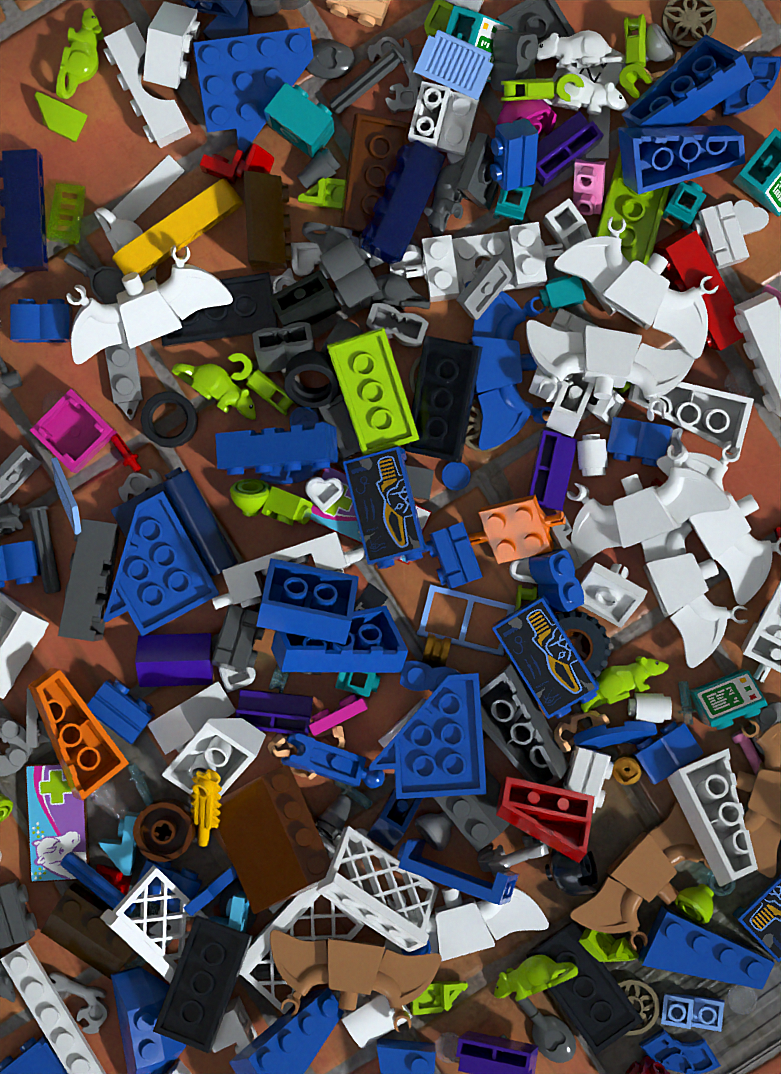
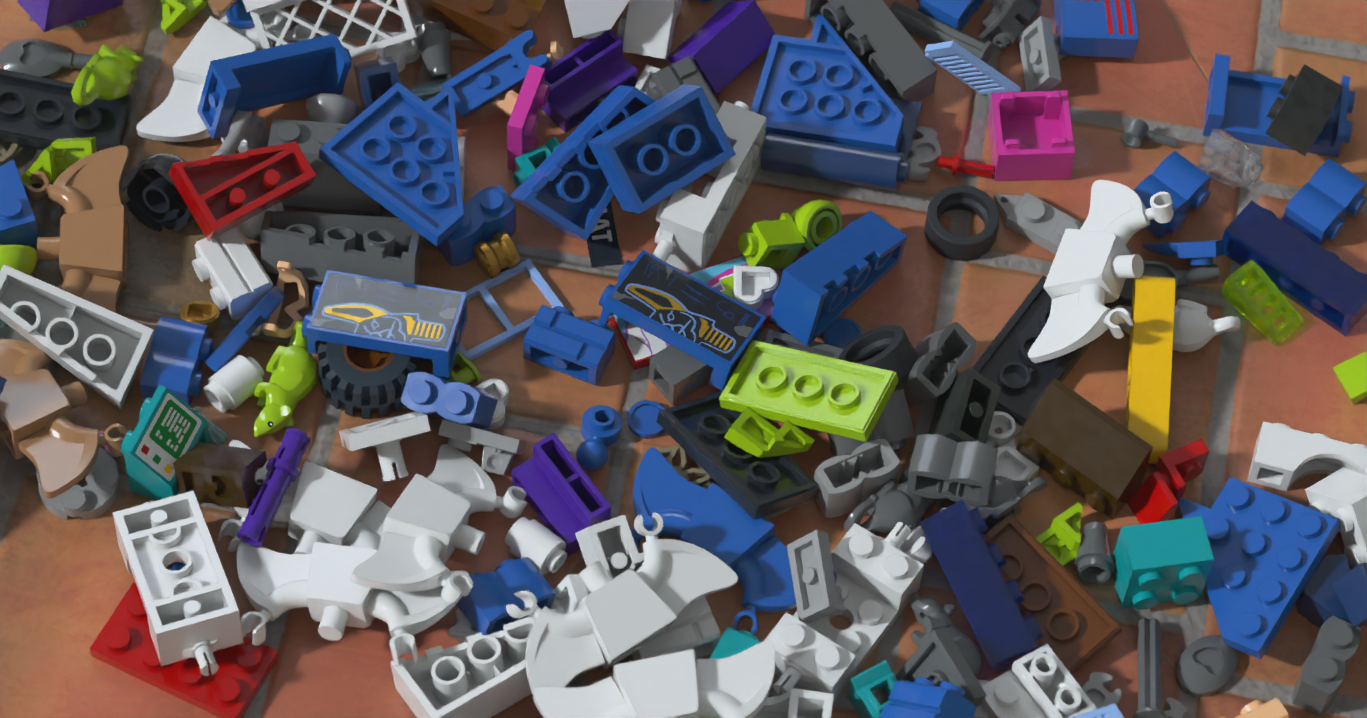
camera: 130 degrees right, 30 degrees down
white sticker [111,155,185,222] -> none
lime animal [171,363,256,420] -> none
lime piece [228,353,296,416] -> none
orange plate [468,495,566,564] -> none
none -> dark brown hinge [173,442,267,508]
none -> dark purple pin [237,428,311,547]
none -> blue plate [576,405,622,471]
none -> lime slope [724,407,815,458]
none -> blue plate [1143,240,1224,265]

